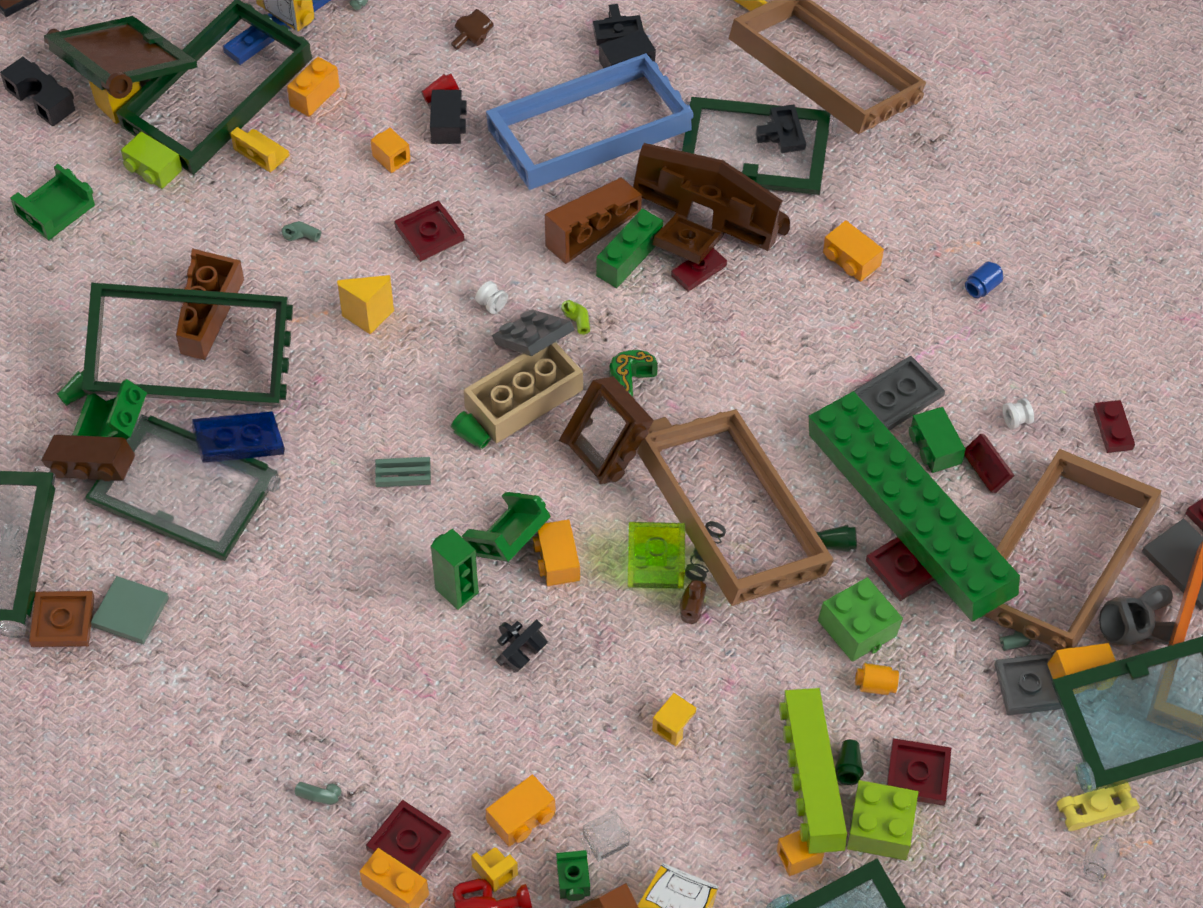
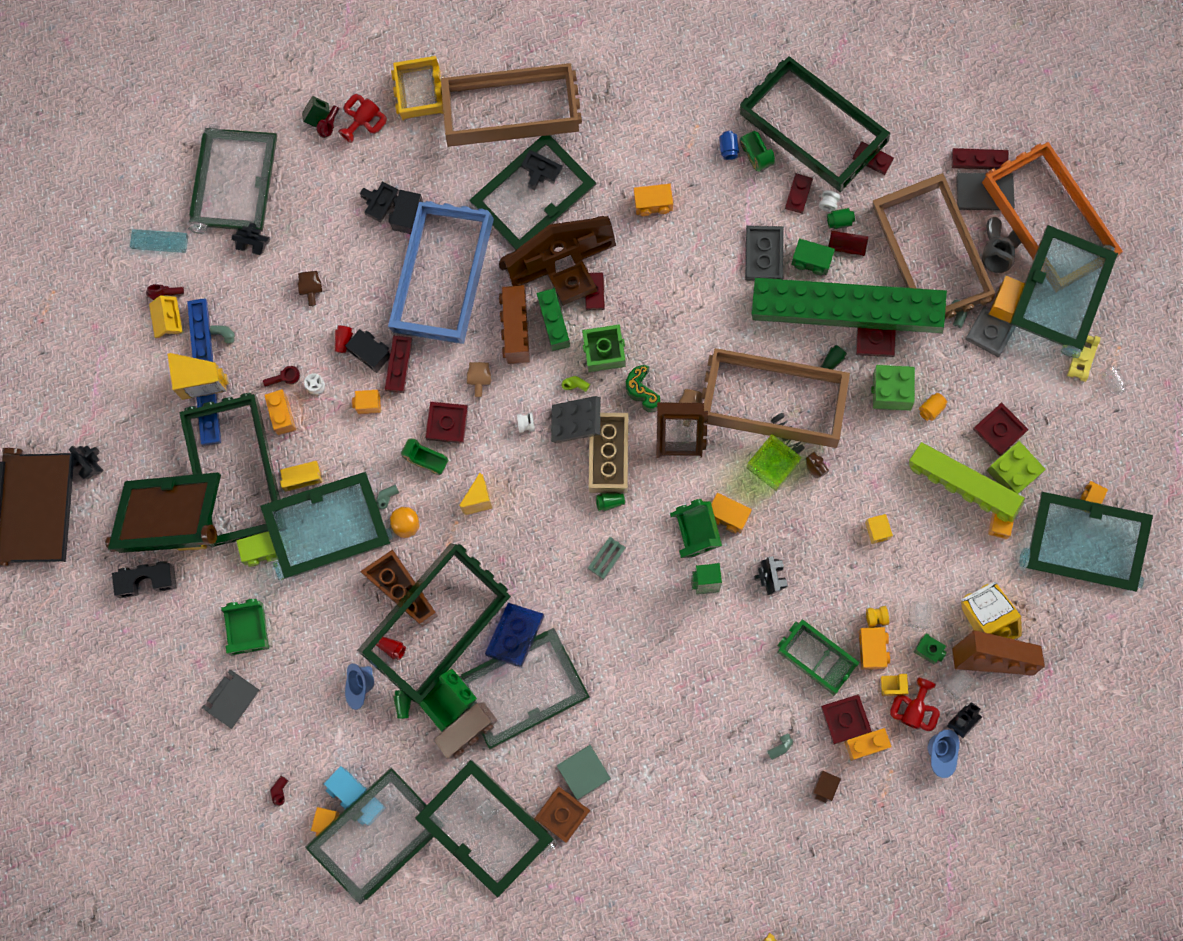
camera: 45 degrees left, 20 degrees up
dark green cone [835,739,864,785] -> none
none -> clear light blue door [260,471,393,581]
none -> dark red plate [263,366,300,387]
none -> white wheel [304,373,325,395]
none -> medium blue piece [345,663,374,710]
none -> red cone [376,637,406,660]
none -> dark red plate [385,335,413,393]
none -> light orange hair [390,507,420,538]
none -> green animal [401,438,449,475]
none -> medium nougat piece [467,362,491,397]
none -> bright green brick [582,324,626,372]
none -> dark green door [740,56,890,193]
none -> green animal [740,131,775,172]
none -> door [777,619,860,696]
none -> dark red plate [785,173,813,214]
none -> reddish brown brick [812,770,841,804]
none -> green brick [827,208,855,230]
none -> yellow wheel [866,606,889,628]

